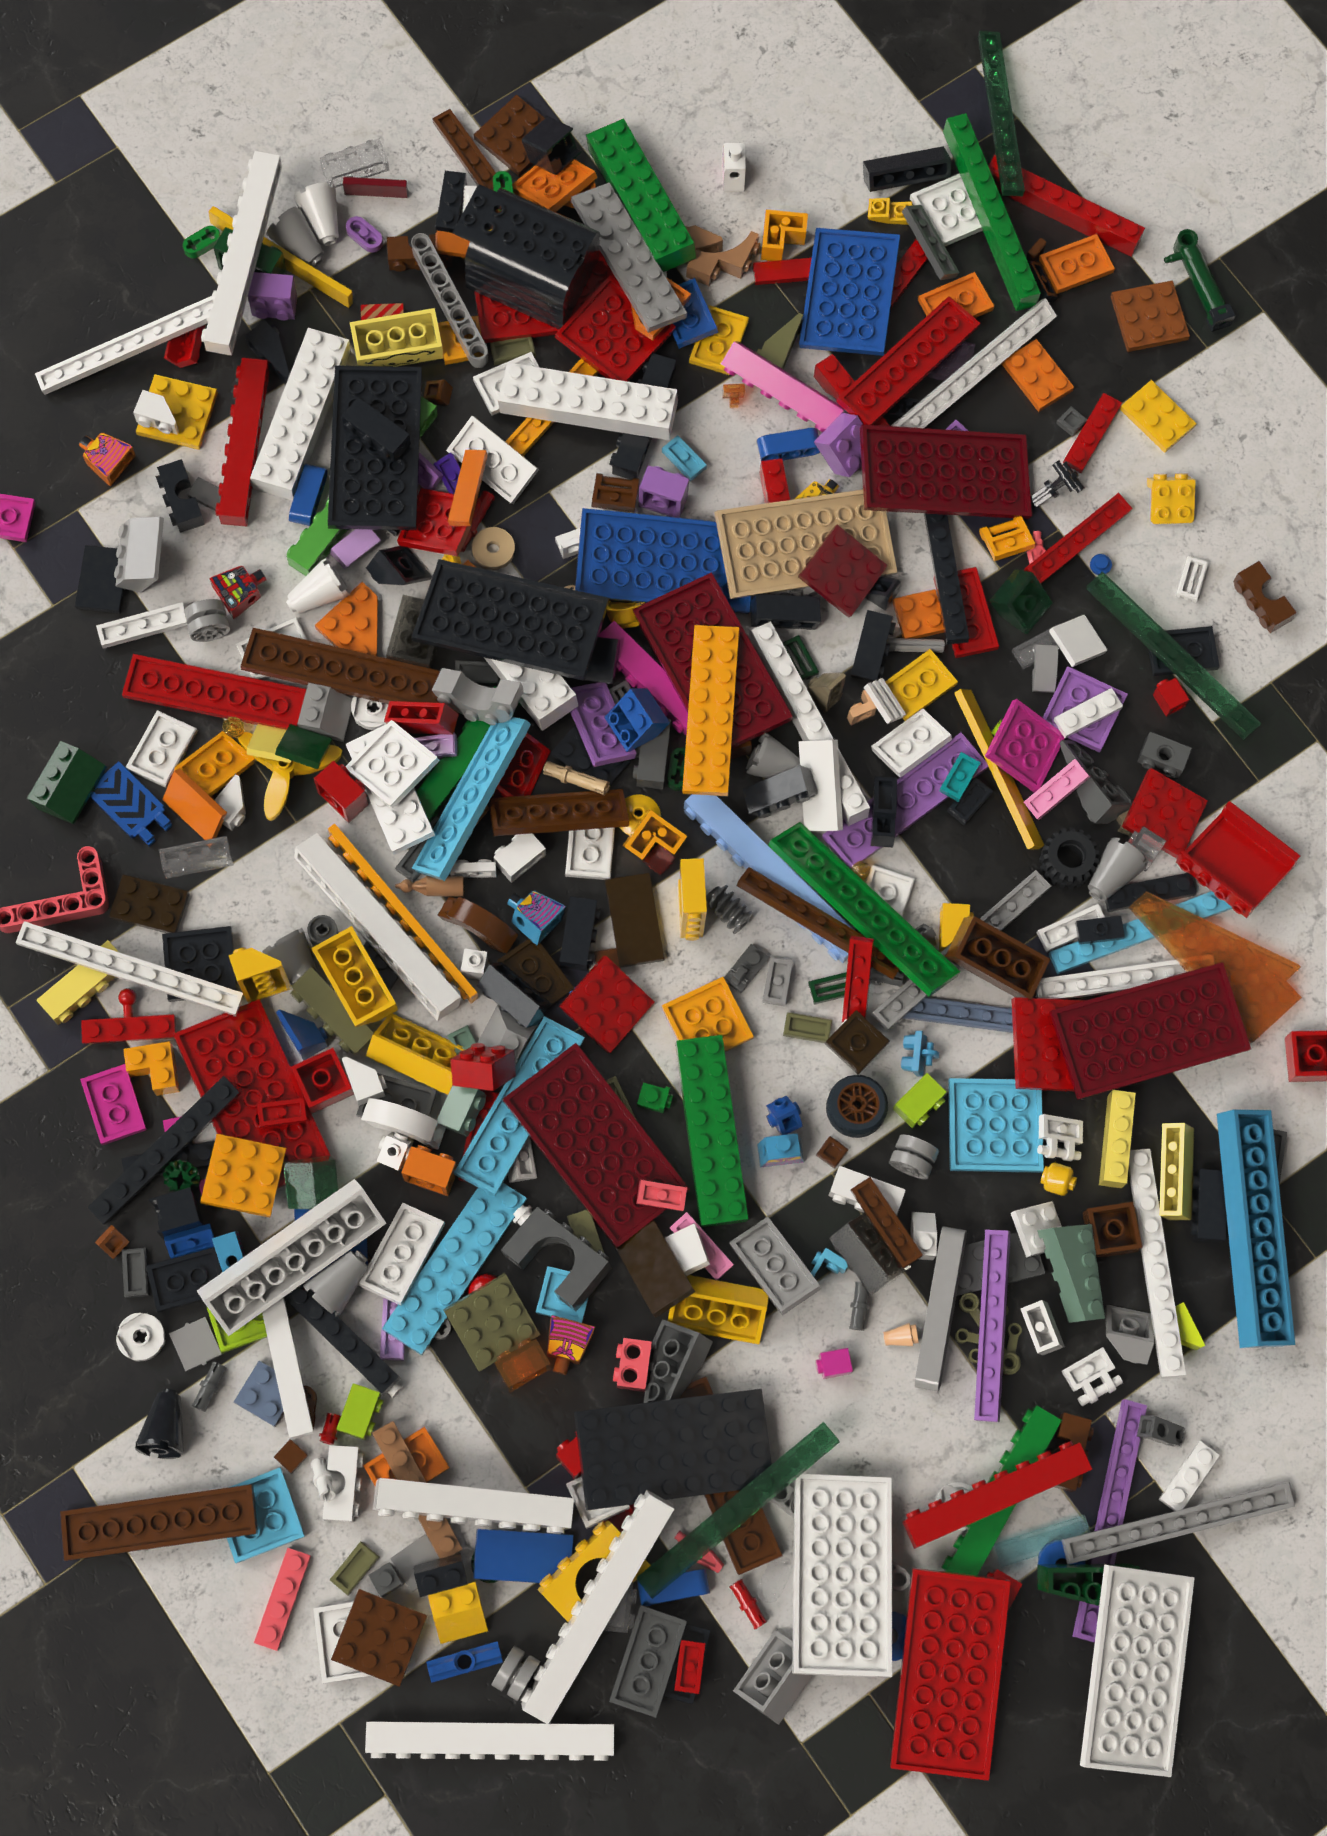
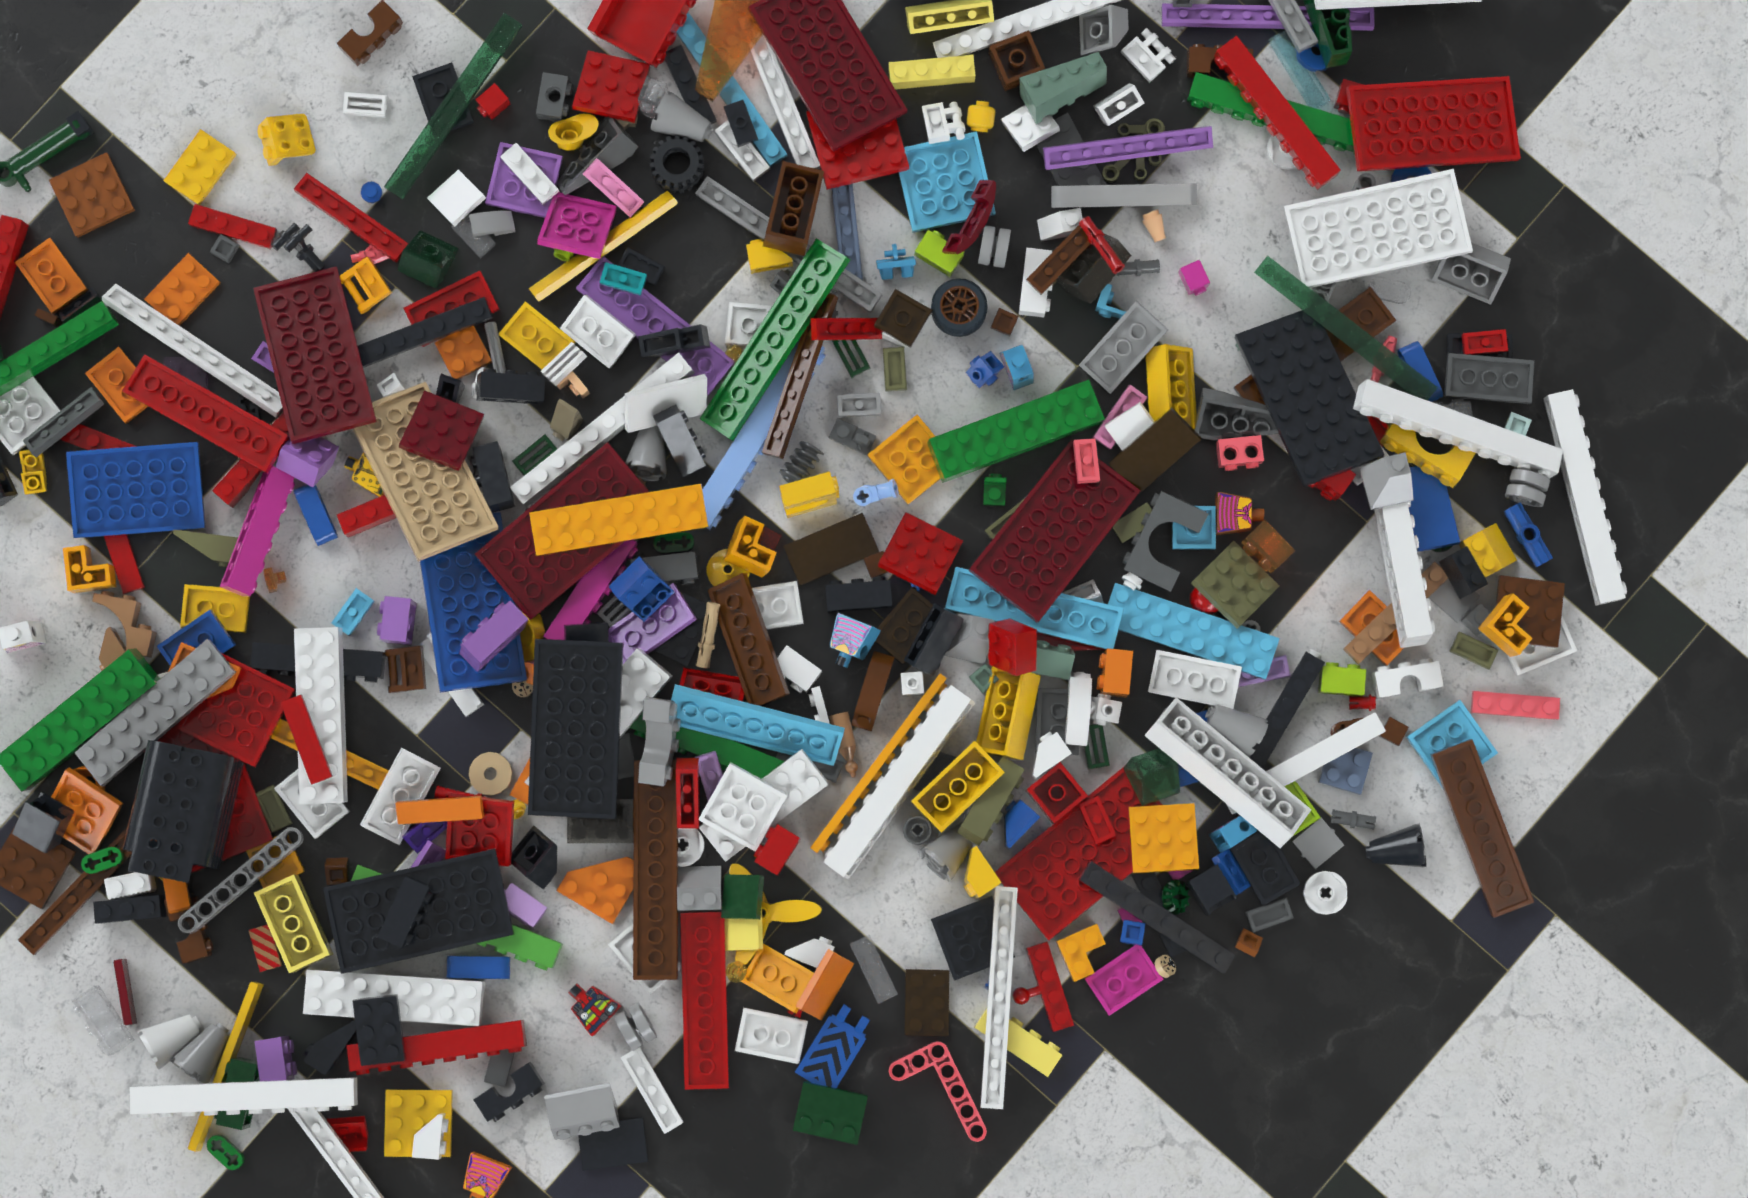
camera: 100 degrees left, 10 degrees up
white cone [286,558,350,614] -> none
white pin [311,1458,335,1502] -> none
medium lavender plate [346,216,383,252] -> none
red pin [729,1579,767,1630] -> none
none -> red tile [280,695,333,785]
none -> black plate [353,994,406,1066]
none -> white plate [377,373,405,397]
none -> medium lavender brick [459,601,528,672]
none -> yellow piece [548,113,599,151]
none -> light blue connector [853,479,899,506]
none -> dark red slope [942,180,996,254]
none -> red pin [1079,216,1125,274]
none -> dark green tile [1084,724,1110,770]
none -> blue plate [1120,920,1146,946]
none -> tan tile [1155,955,1176,978]
none -> light grey slope [1360,453,1414,510]
none -> light orange brick [1478,593,1533,657]
none -> light aqua plate [1505,412,1532,436]

